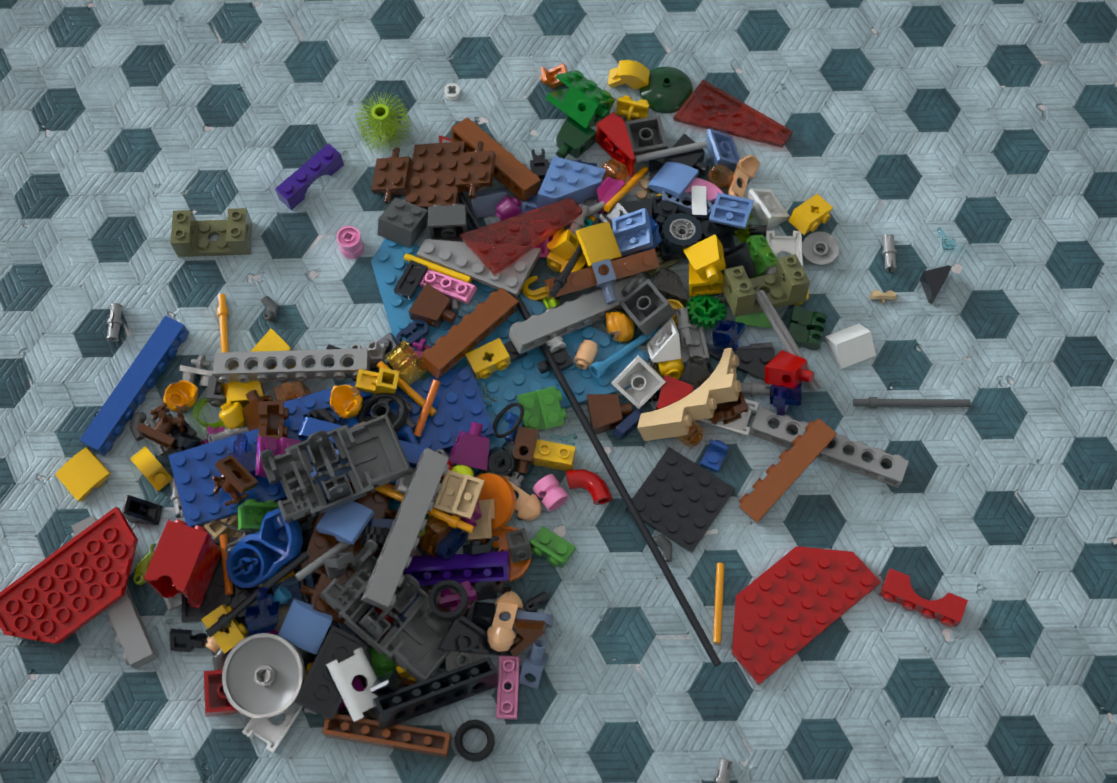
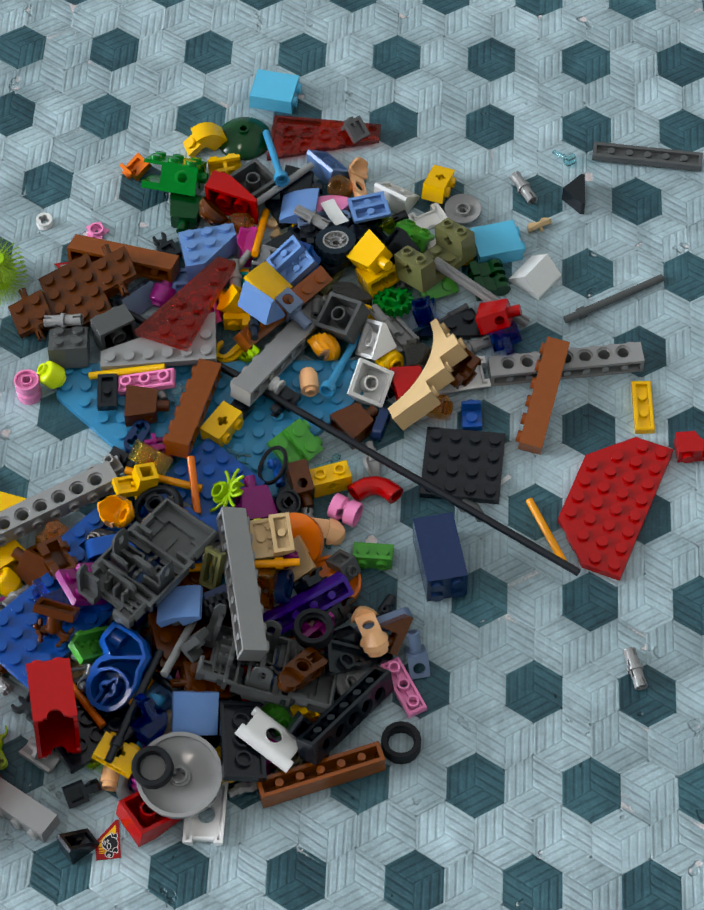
camera: 30 degrees left, 10 degrees down
none -> neon yellow head [37,361,66,389]
none -> light grey pin [43,313,84,328]
none -> black slope [56,828,100,865]
none -> bright pink plate [86,221,109,239]
none -> sticker [96,820,121,861]
none -> black tyre [131,746,174,789]
none -> olive tile [198,545,227,590]
none -> reddish brown piece [199,197,228,225]
none -> lime animal [210,468,244,512]
none -> medium blue slope [237,281,285,326]
none -> medium azure brick [249,69,302,114]
none -> dark azure piece [263,129,289,187]
none -> reddish brown piece [277,647,328,692]
none -> light grey axle [294,205,331,230]
none -> dark grey bracket [341,115,370,144]
none -> light grey piece [363,441,381,477]
none -> dark blue brick [413,512,468,602]
none -> medium azure brick [470,220,526,264]
none -> dark grey plate [592,142,703,171]
none -> yellow tile [631,381,655,434]

